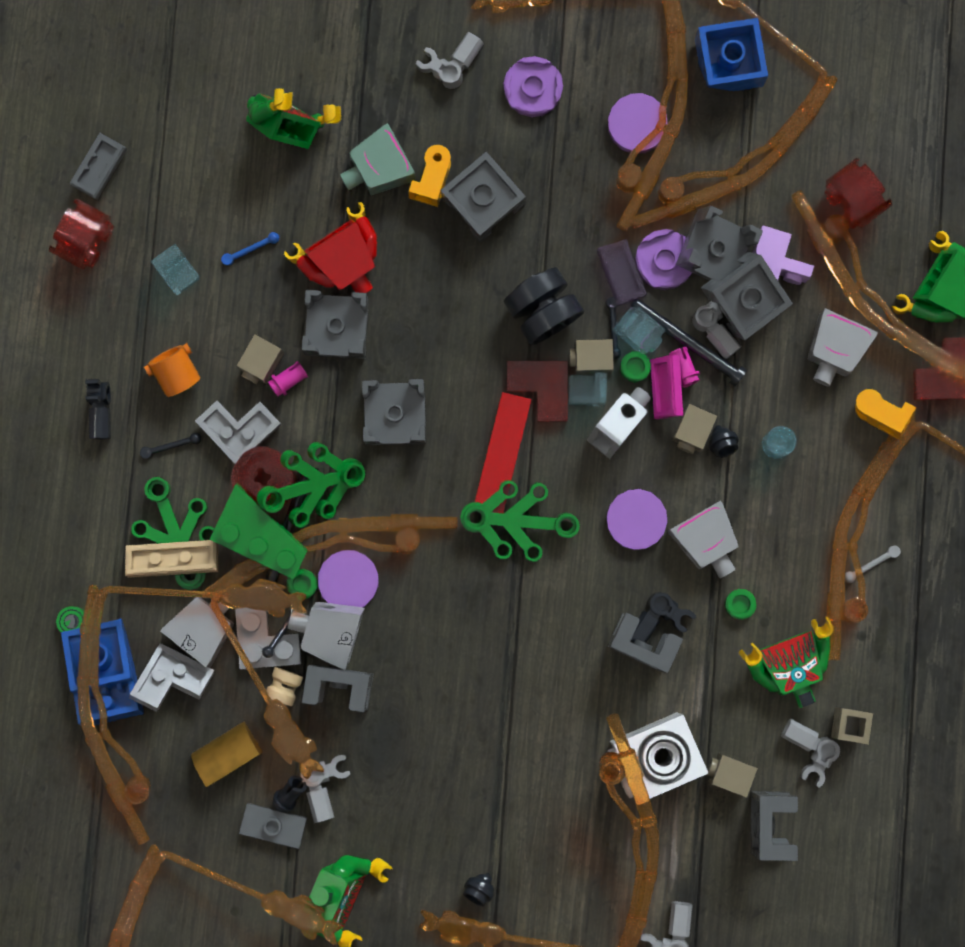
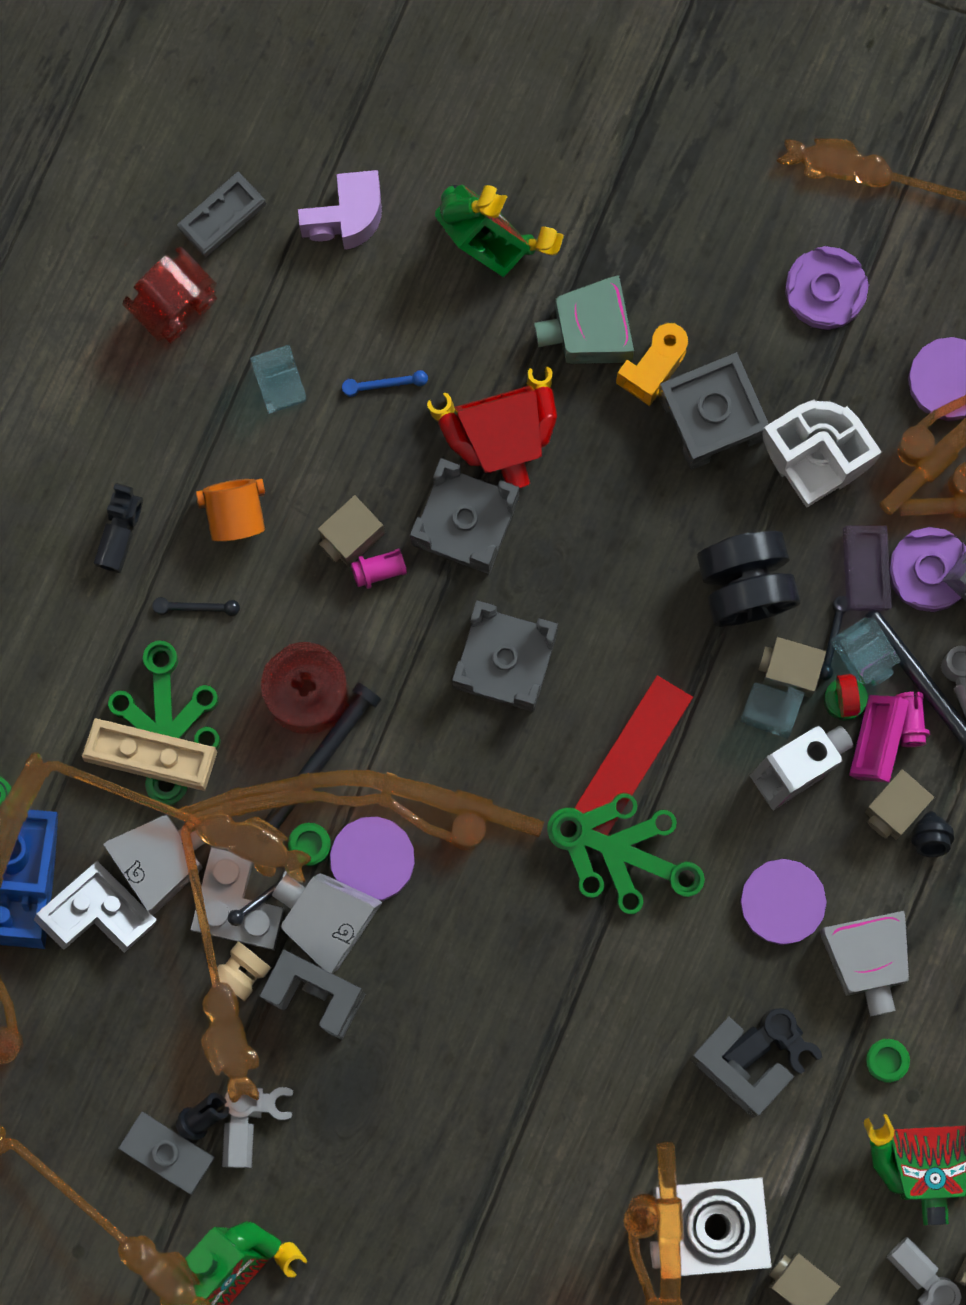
camera: 20 degrees right, 5 degrees down
pearl gold brick [191,721,263,787] -> none
light grey plate [195,401,282,466] -> none
green wing [209,483,308,579] -> none
green plant [257,442,365,528] -> none
light grey bar [416,32,484,89] -> none
clear red plate [507,361,568,422] -> none
none -> lavender brick [298,170,382,250]
none -> white brick [762,399,882,508]
none -> red tile [836,674,860,718]

